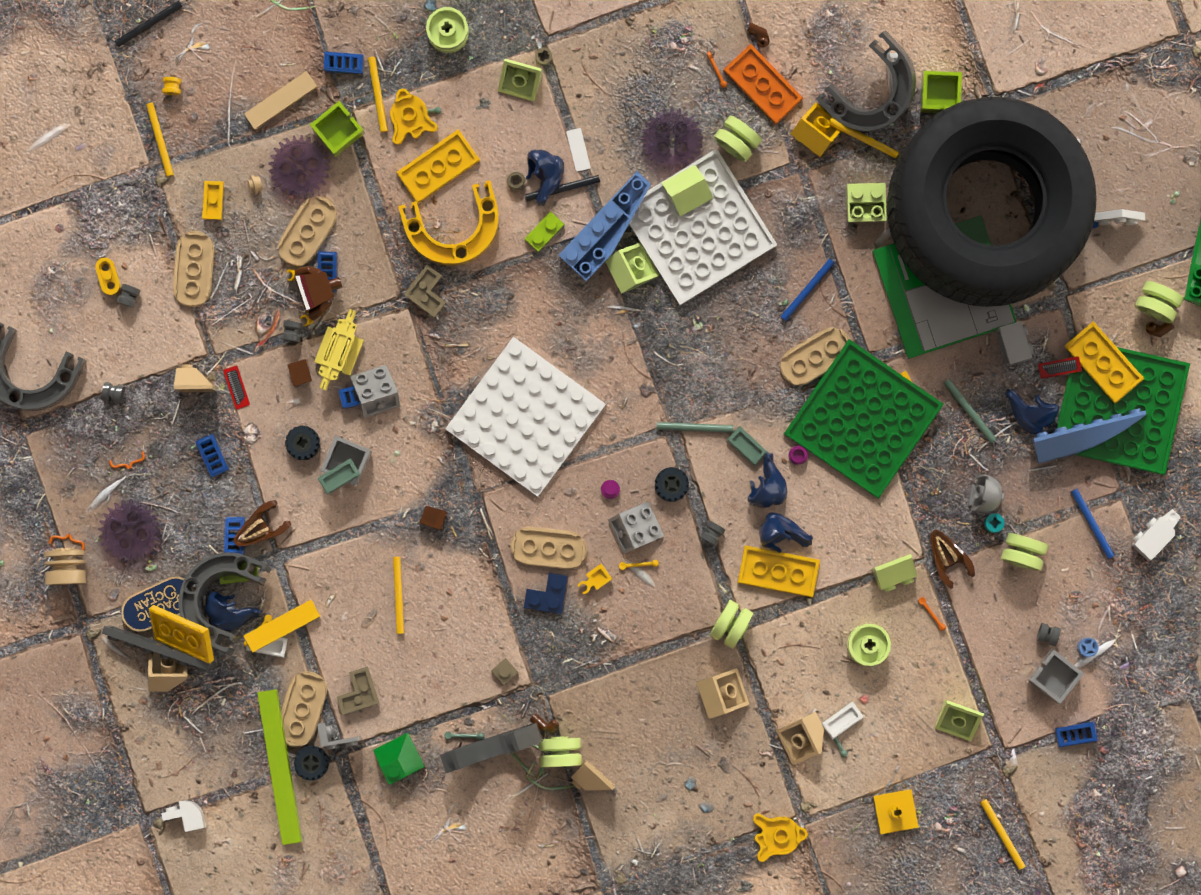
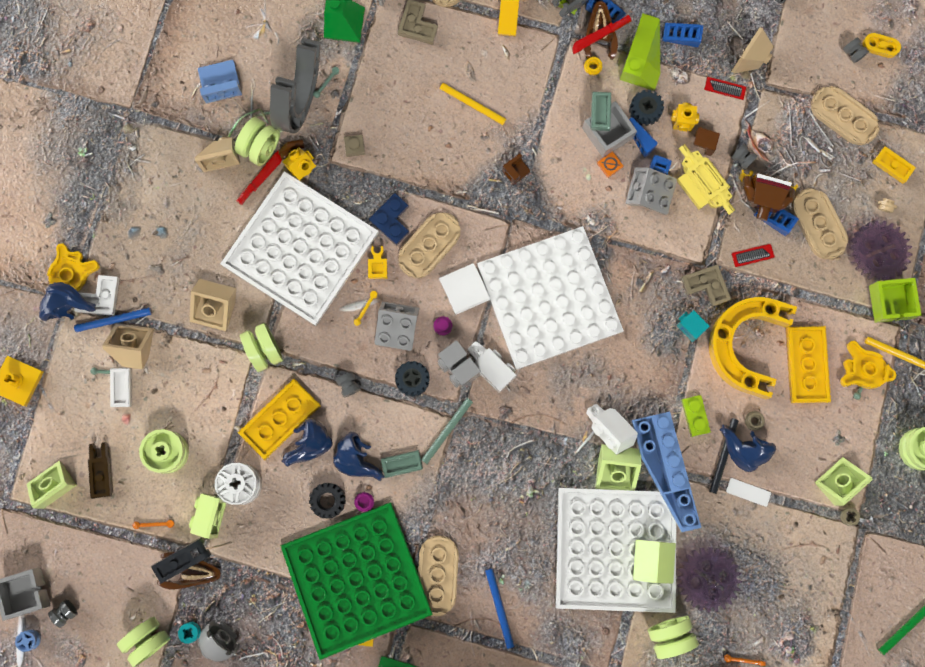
camera: 120 degrees right, 5 degrees down
none -> dark blue piece [39,282,96,321]
none -> white plate [74,275,120,316]
none -> blue bar [74,307,152,333]
none -> dark brown hinge [88,442,112,499]
none -> black plate [151,537,211,584]
none -> medium blue bracket [198,60,242,104]
none -> white wheel [215,463,262,505]
none -> white plate [220,171,379,326]
none -> red piece [236,150,282,205]
none -> yellow brick [282,148,316,181]
none -> black tyre [309,483,346,519]
none -> light grey piece [437,340,481,390]
none -> white slope [439,263,490,315]
none -> white hinge [468,341,516,393]
none -> red piece [572,15,632,54]
none -> yellow plate [584,57,602,75]
none -> white hinge [586,404,638,455]
none -> orange tile [597,151,624,178]
none -> lime wedge [620,13,661,91]
none -> blue slope [629,117,658,158]
none -> yellow brick [671,103,700,132]
none -> teal brick [676,310,710,342]
none -> sticker [731,244,775,267]

